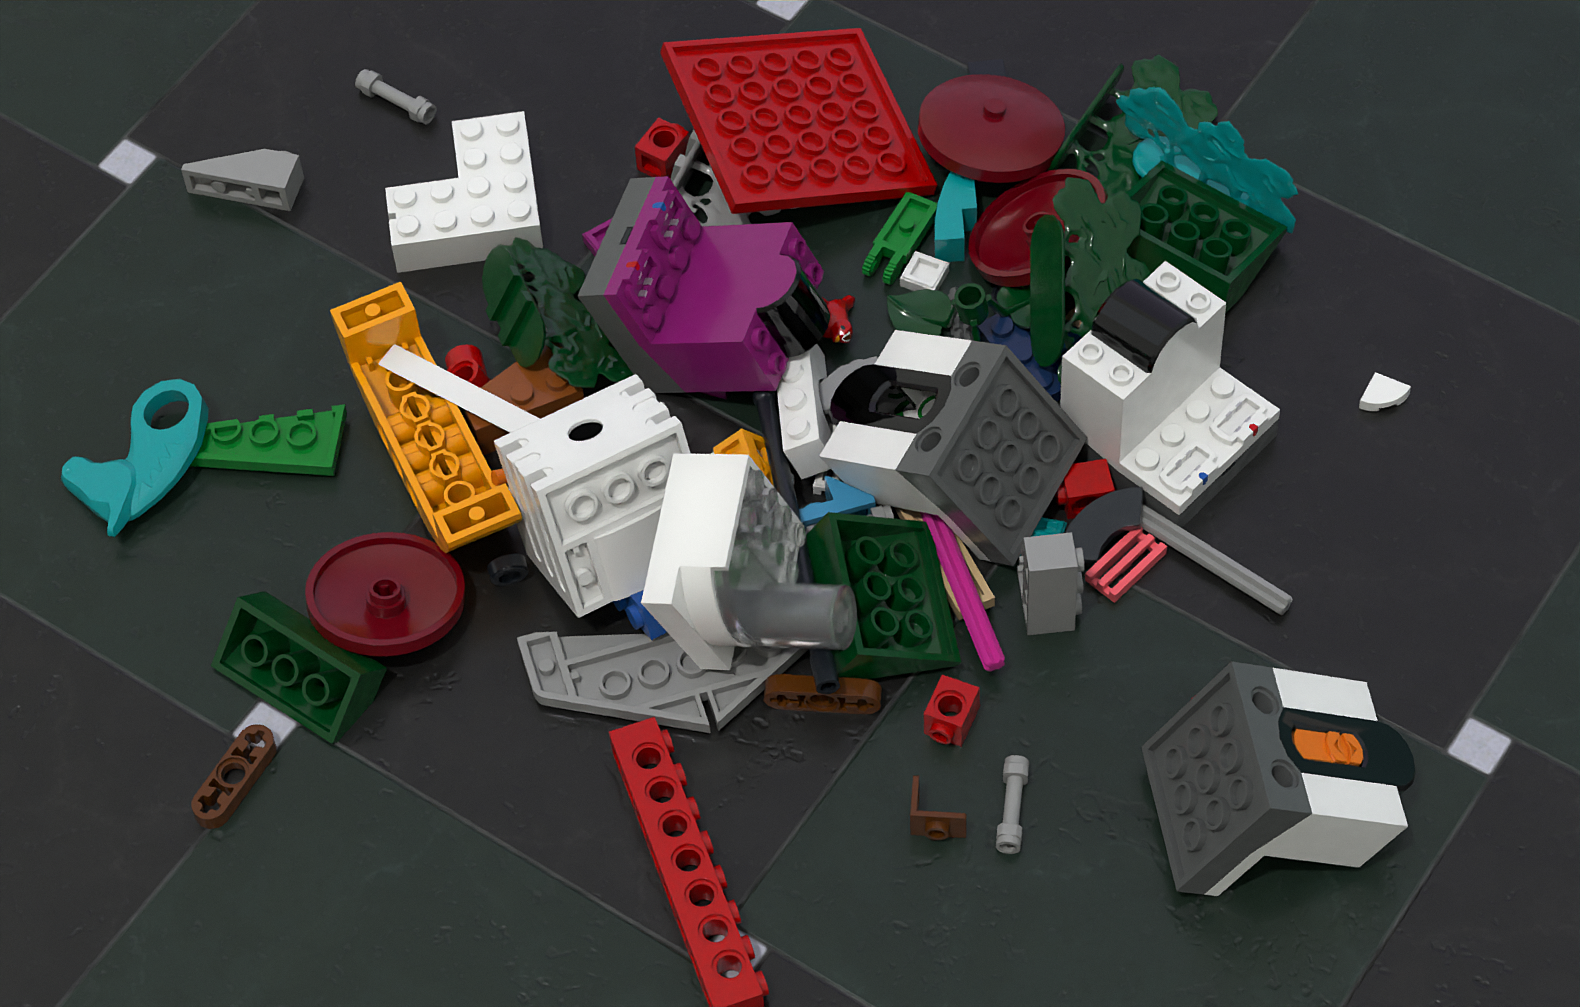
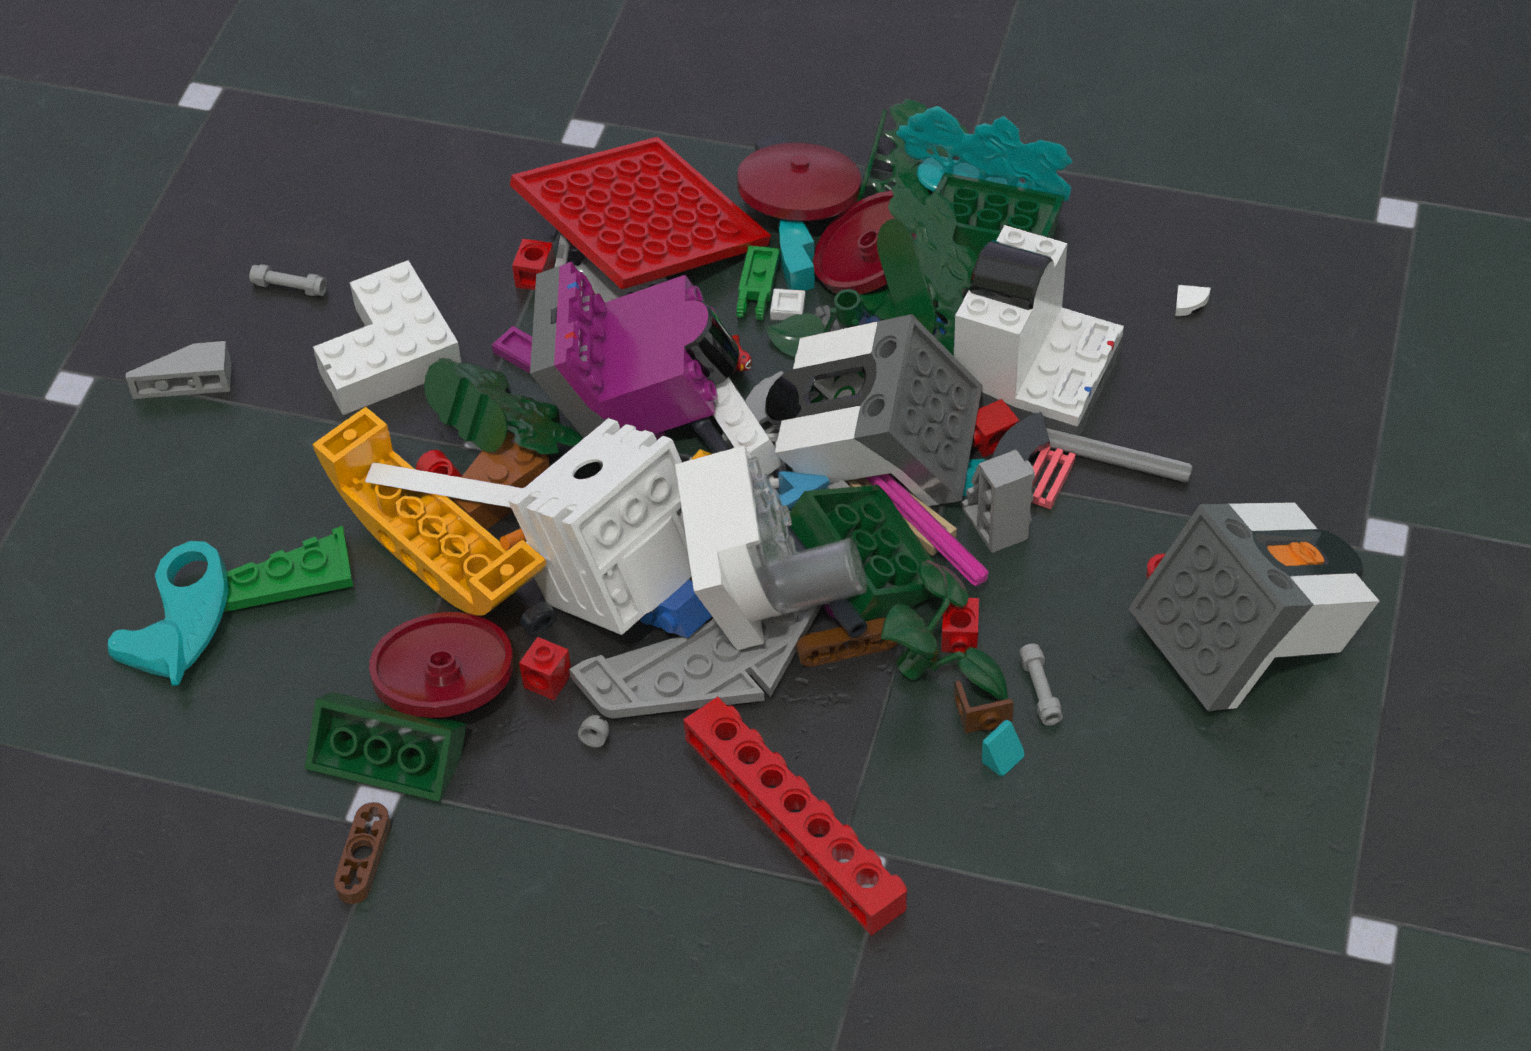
camera: 20 degrees left, 5 degrees down
none -> red brick [519,637,571,700]
none -> light grey hinge [578,715,609,747]
none -> dark green plant [881,560,1008,701]
none -> teal slope [982,720,1025,776]

